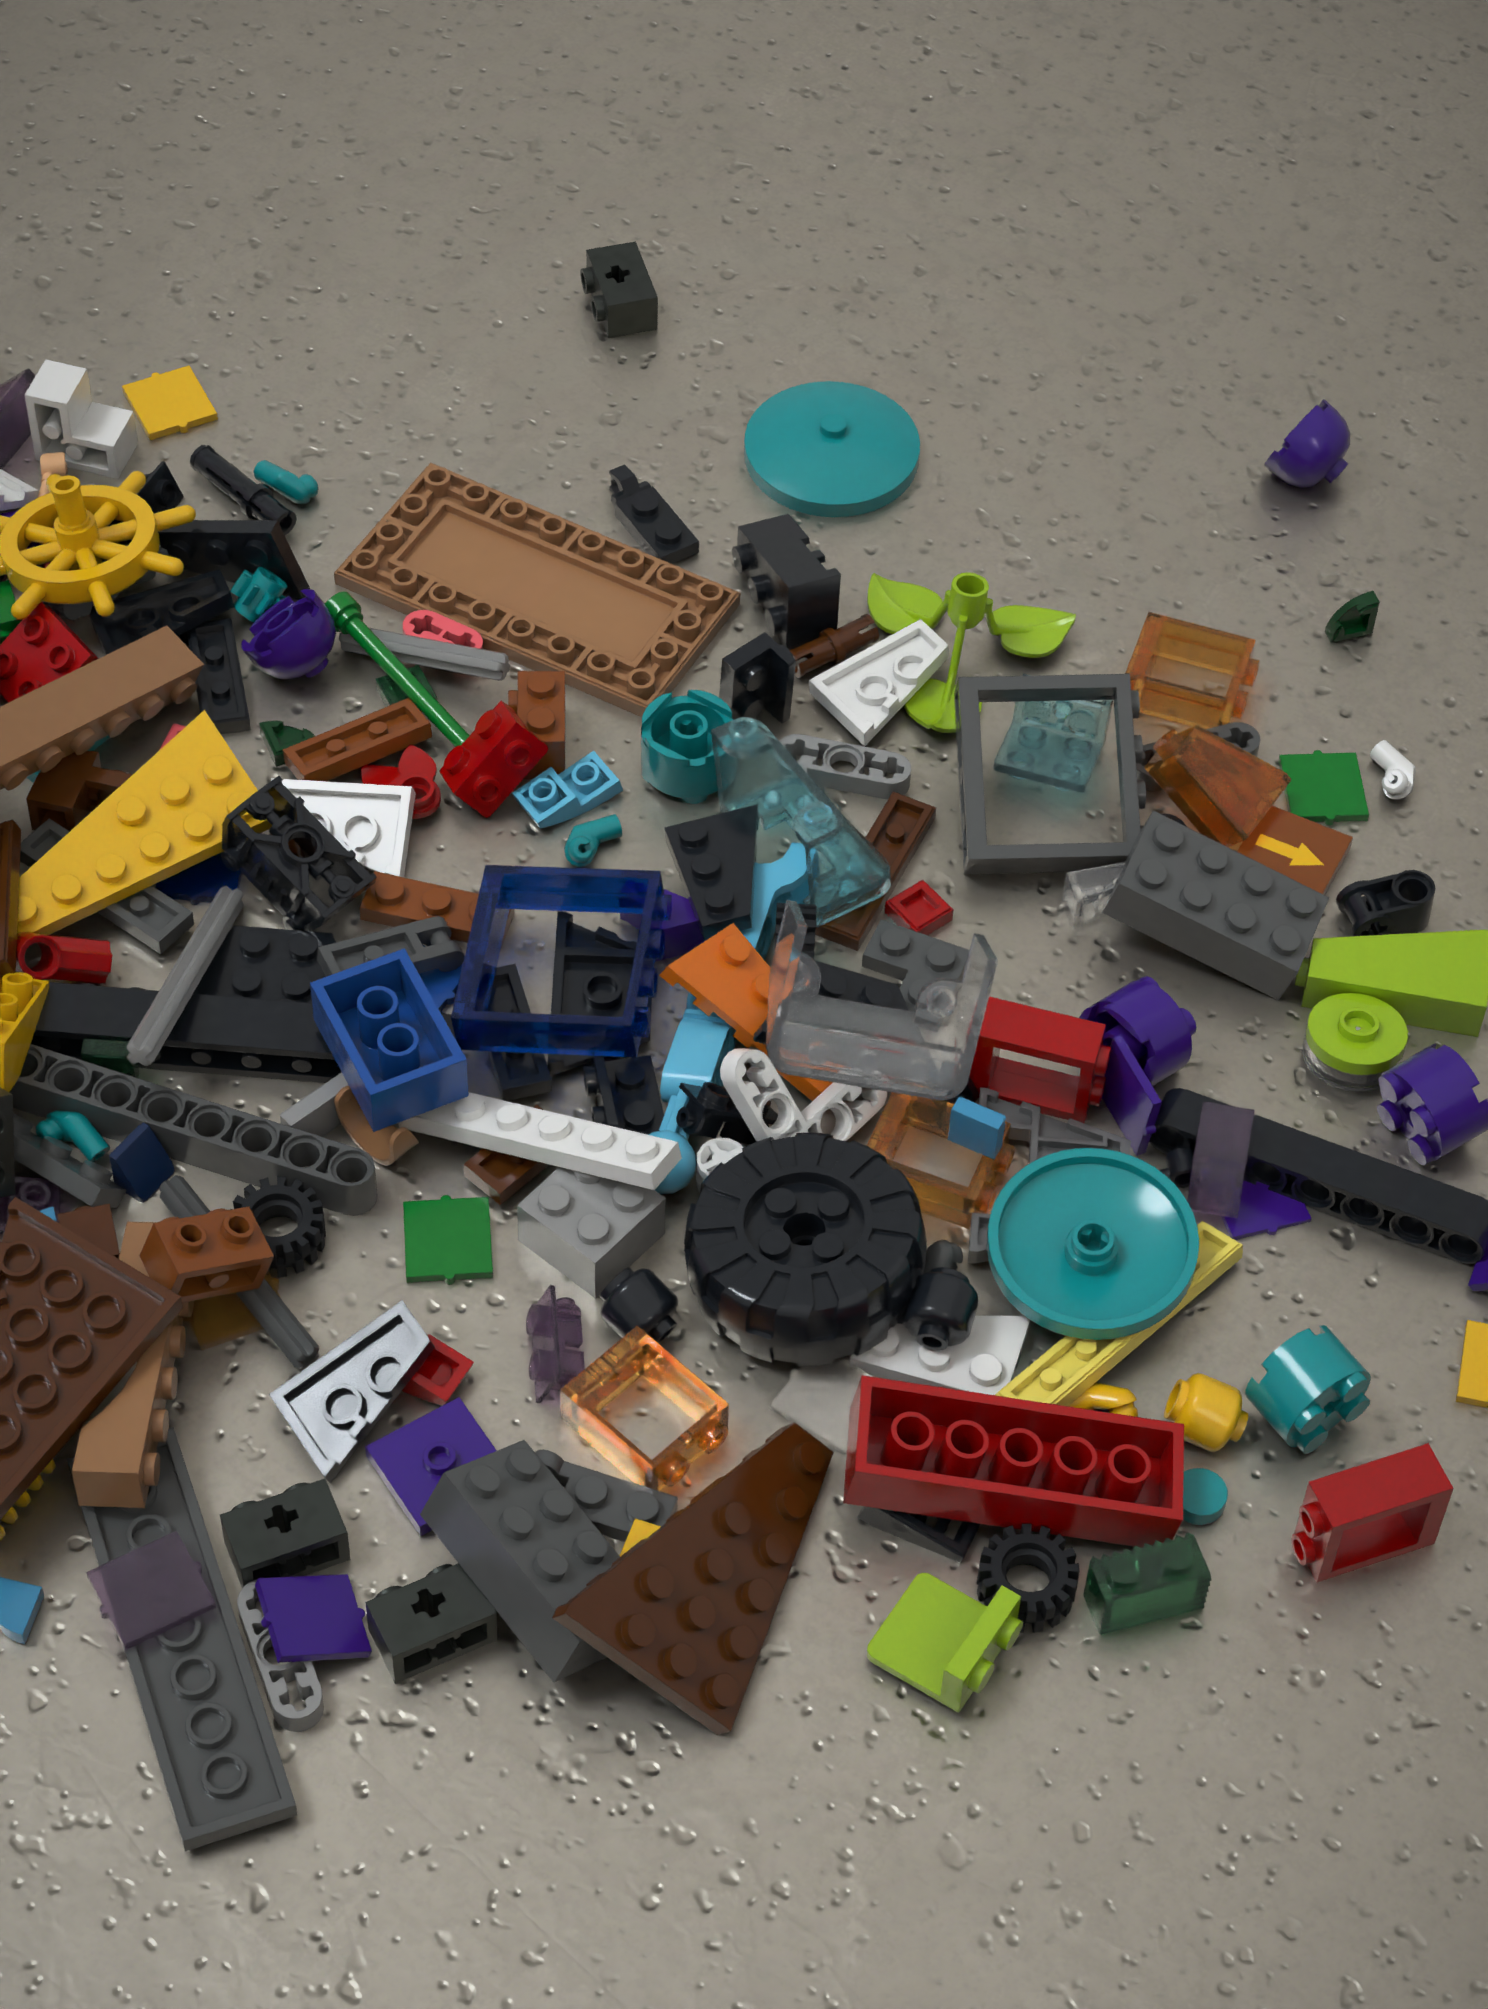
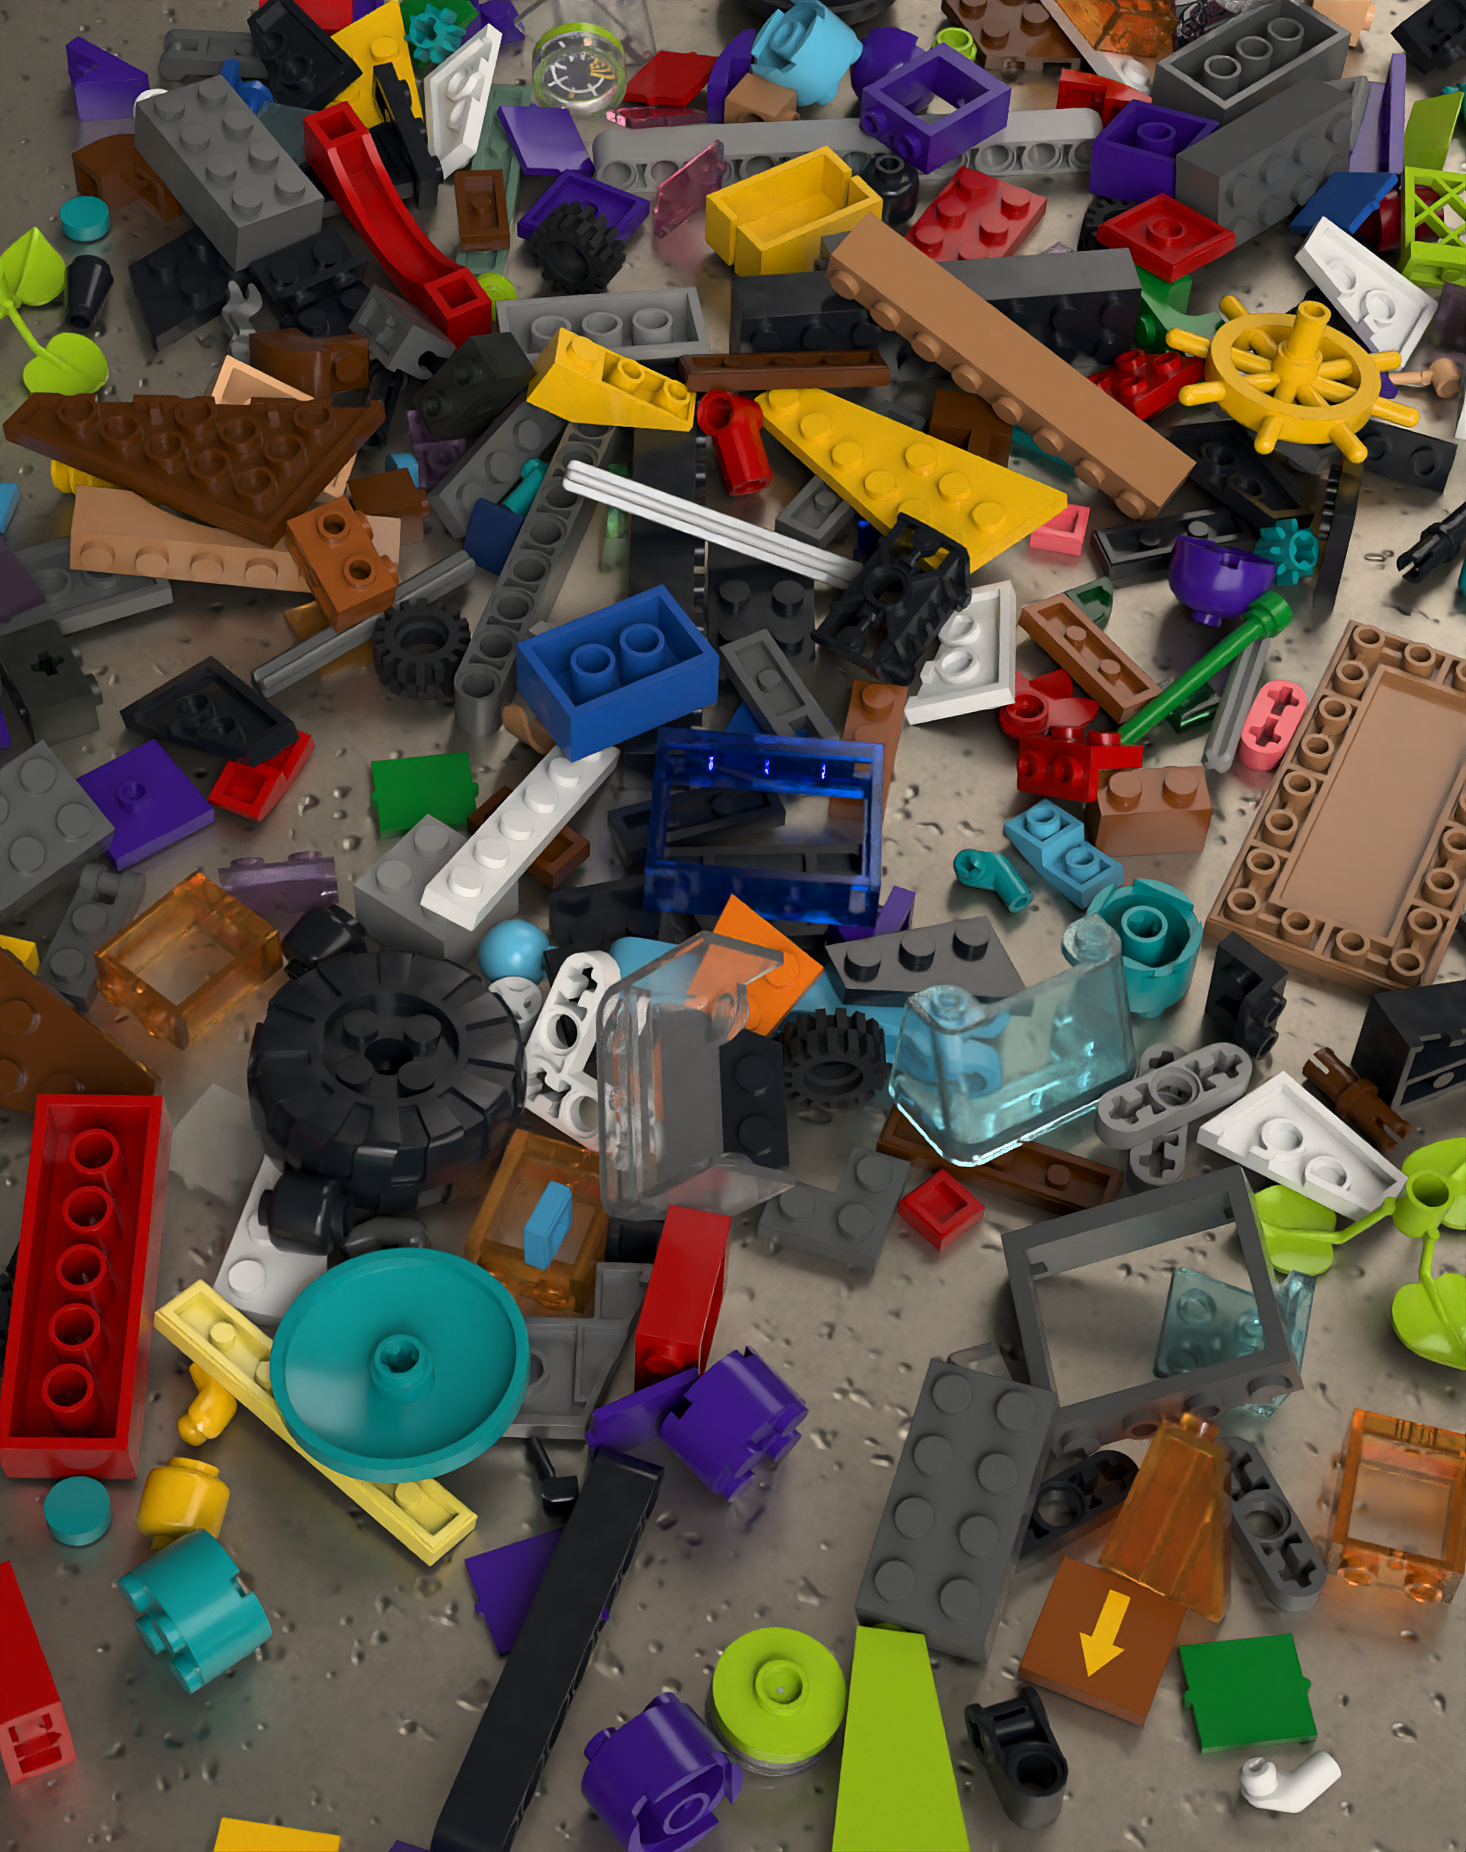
camera: 85 degrees right, 0 degrees up
clear purple slope [1187,1102,1255,1218] -> none
none -> light grey beam [1094,1042,1252,1149]

